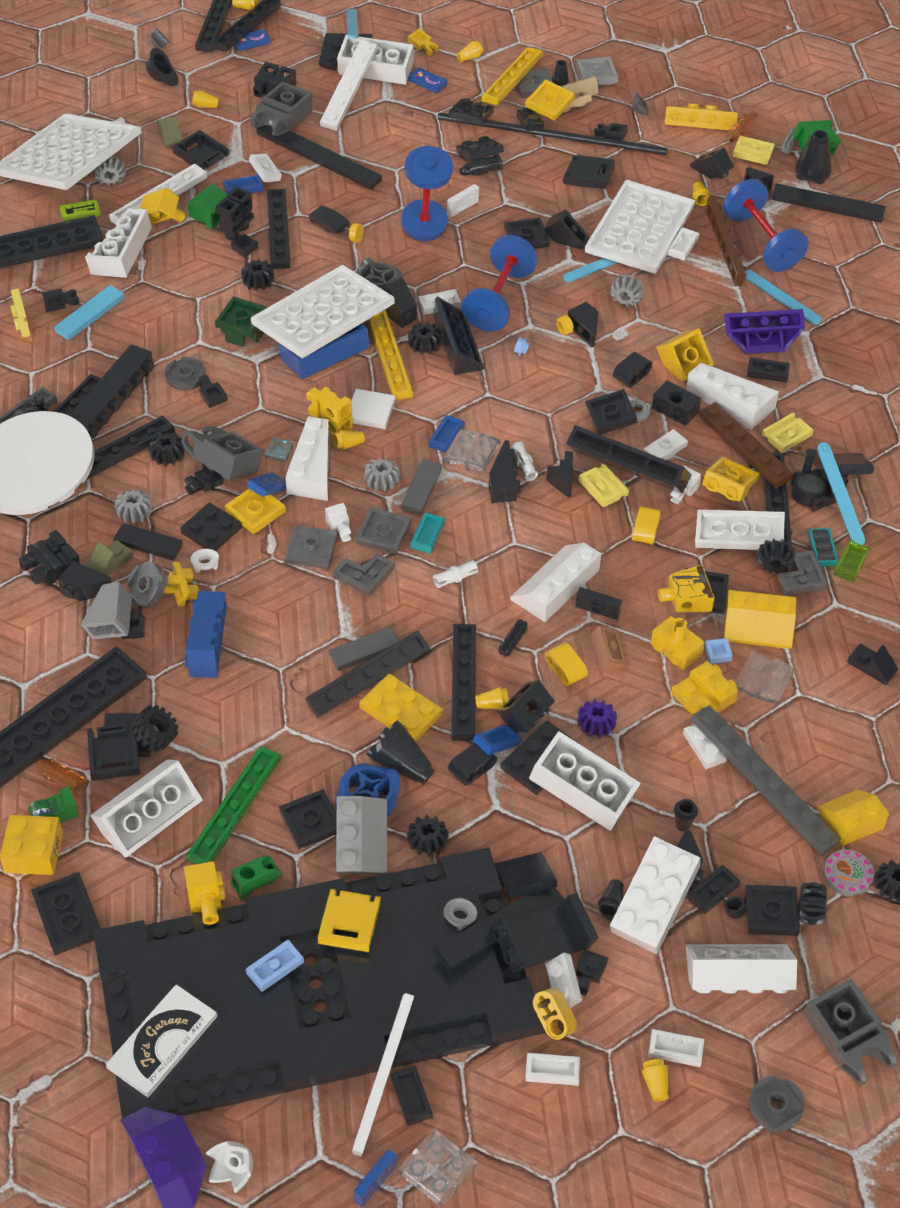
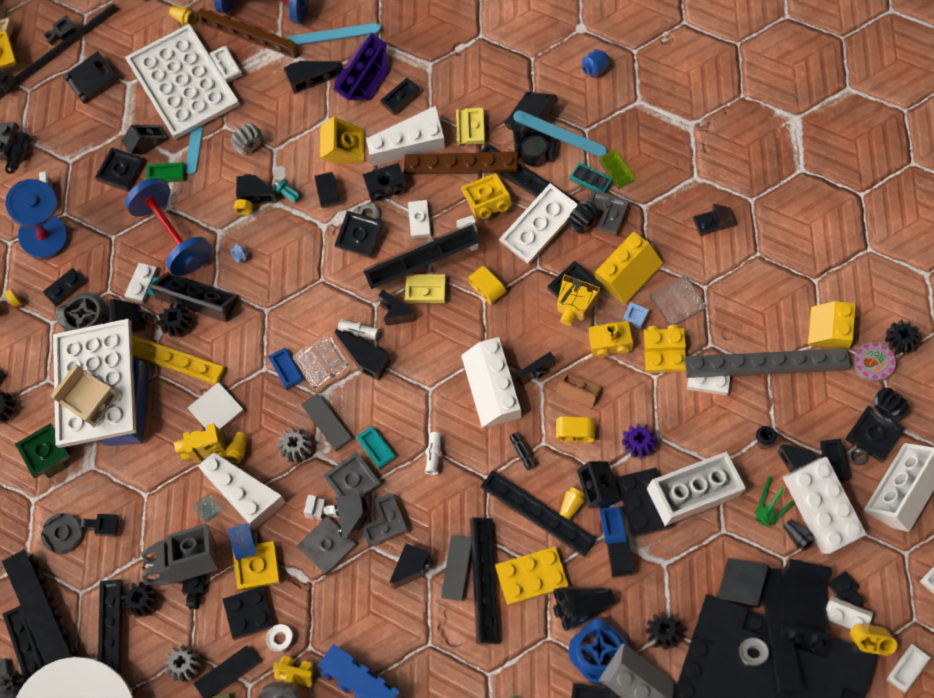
camera: 45 degrees left, 15 degrees up
none -> black plate [42,268,86,307]
none -> tan panel [51,364,119,427]
none -> green tile [146,162,185,183]
none -> teal piece [274,178,300,202]
none -> black slope [283,61,343,94]
none -> black slope [334,492,369,542]
none -> black slope [389,543,432,589]
none -> green plant [754,476,795,527]

